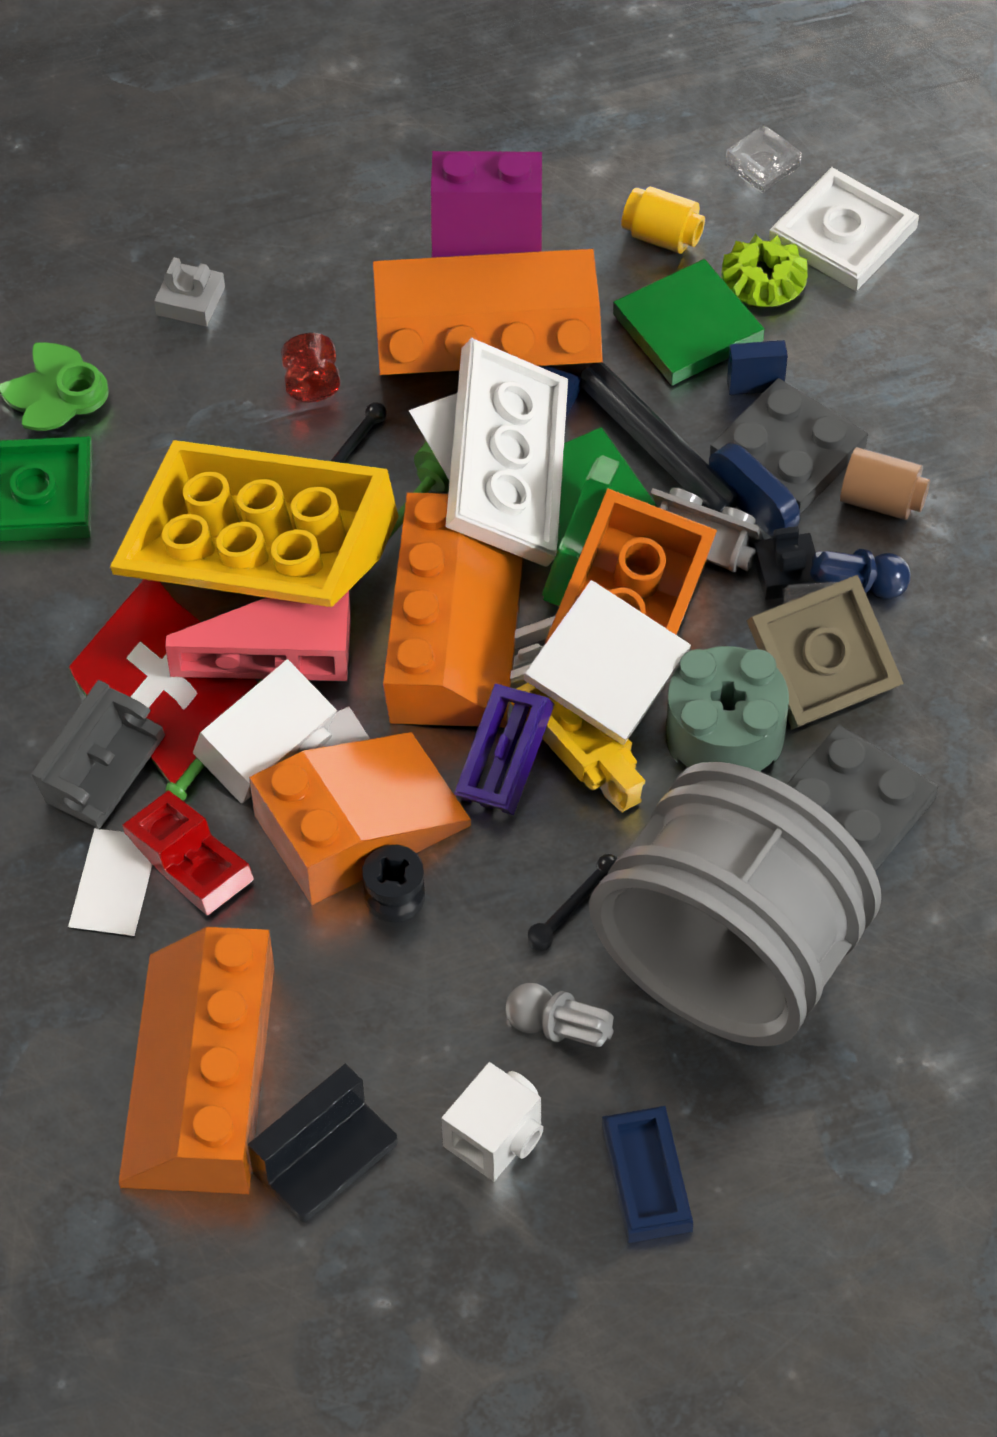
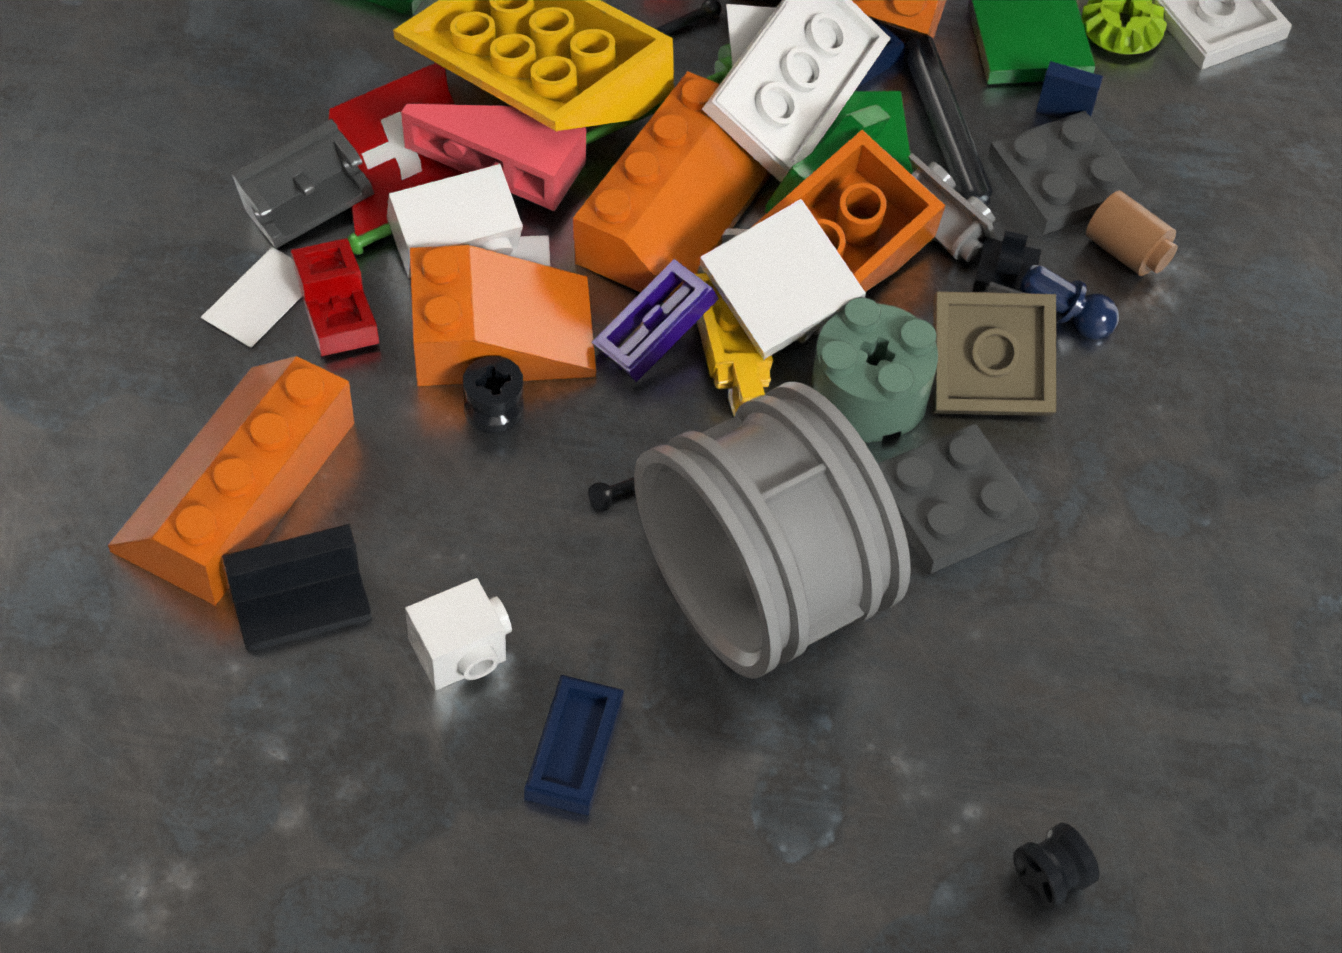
camera: 20 degrees right, 0 degrees up
light grey axle [505,983,614,1047] -> none
dark blue tile [709,443,800,537] -> none

